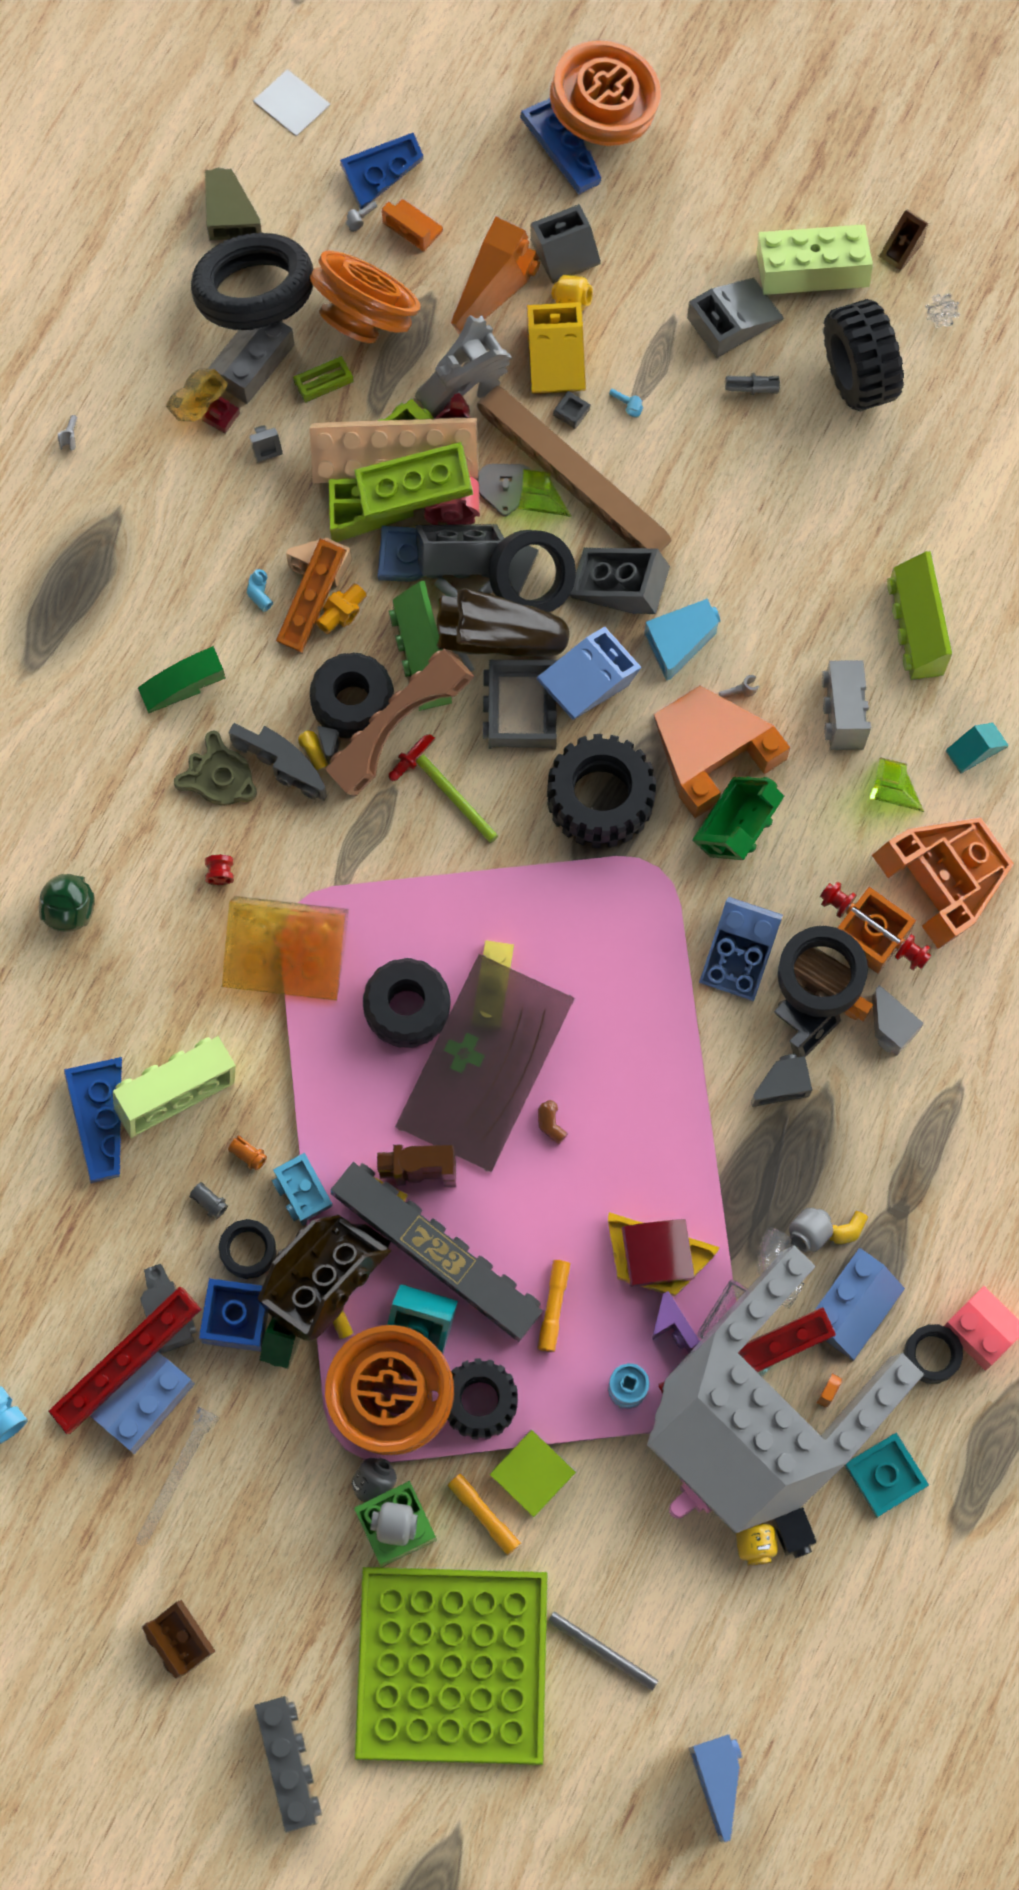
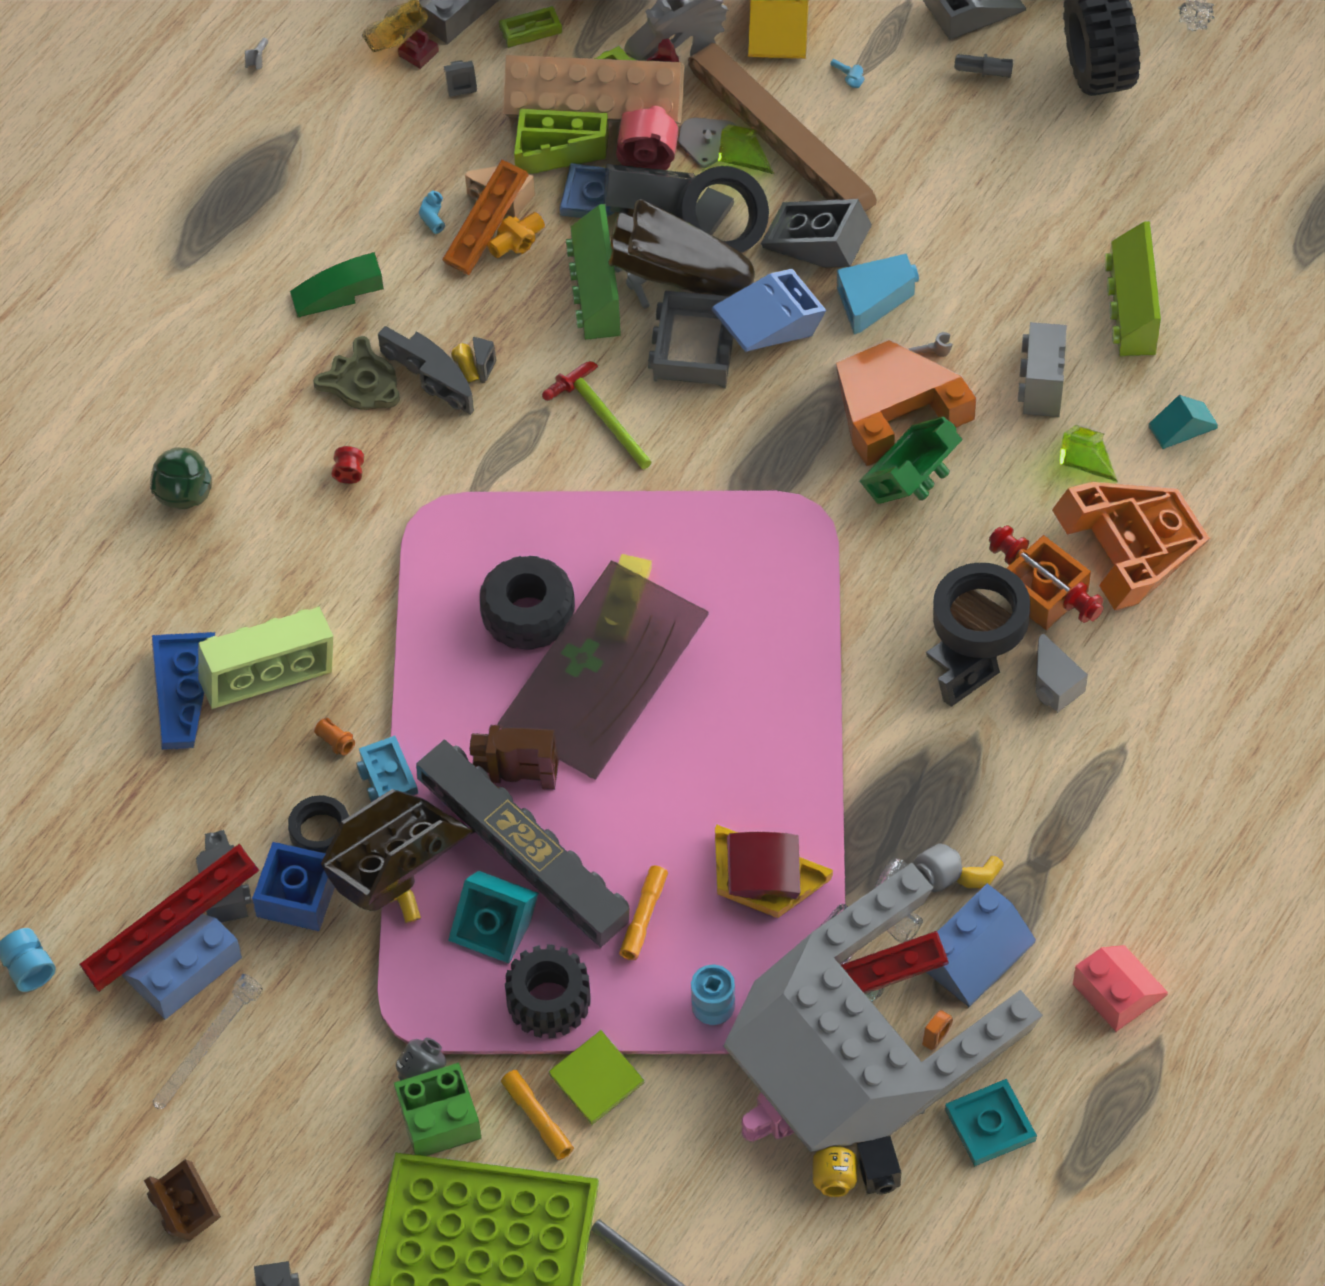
camera: 10 degrees right, 15 degrees down
dark grey pin [189,1182,228,1219] -> none
clear yellow slope [222,896,349,1001] -> none
dark green slope [259,1317,300,1369] -> none
black tyre [310,653,394,738] -> none
nougat arch [325,649,475,796] -> none
orange wheel [325,1325,454,1456] -> none
lime tile [354,442,474,522] -> none
light grey head [371,1502,418,1546] -> none
dark orange arm [538,1100,568,1144] -> none
black tyre [547,734,656,848] -> none
dark grey tile [553,391,591,429] -> none
medium lavender slope [652,1291,700,1353] -> none
medium blue slope [699,896,783,1001] -> none
dark grey slope [751,1054,812,1107] -> none
orange plate [844,996,873,1022] -> none
black tyre [903,1324,963,1384] -> none

